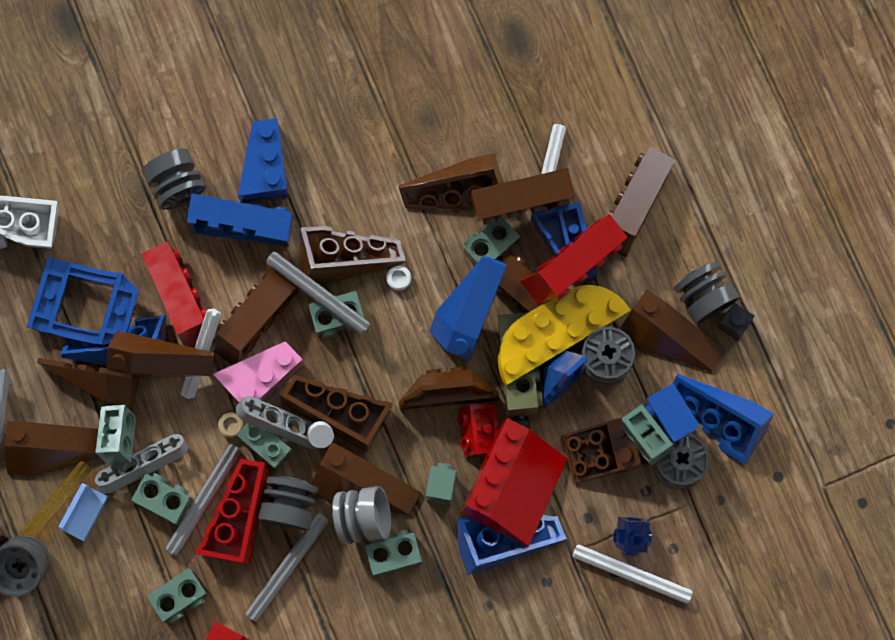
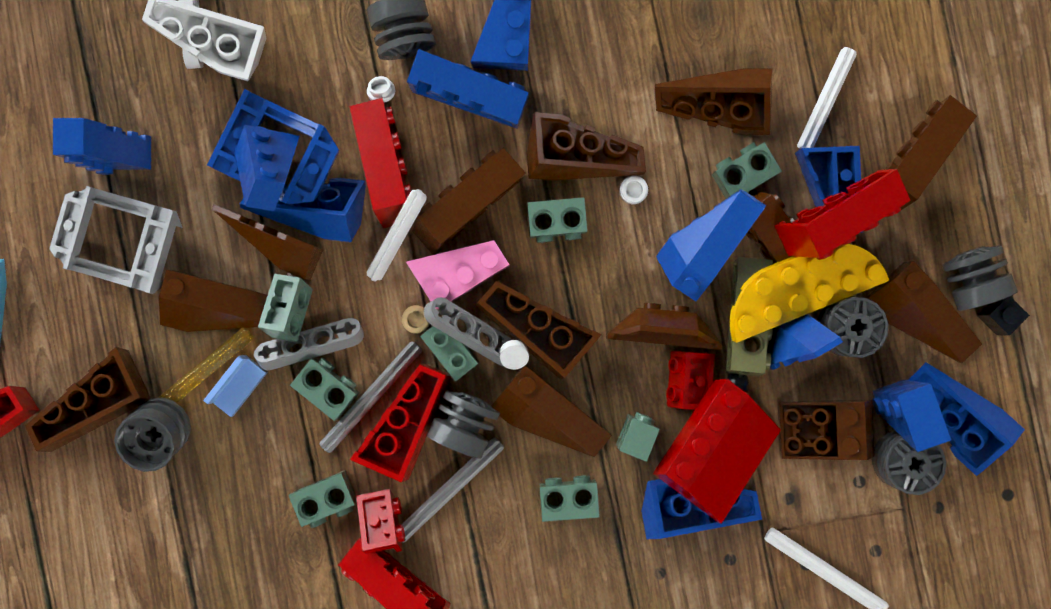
camera: 15 degrees right, 10 degrees up
reddish brown wedge [106,331,214,379] -> none
light grey axle [267,252,370,335] -> none
light grey wheel [333,486,391,545] -> none
reddish brown wedge [470,168,575,225] -> none
clear blue brick [613,517,652,556] -> none
sand green brick [621,404,673,466] -> none
none -> blue wedge [235,125,300,211]
none -> bracket [356,489,406,554]
none -> white plate [367,76,395,103]

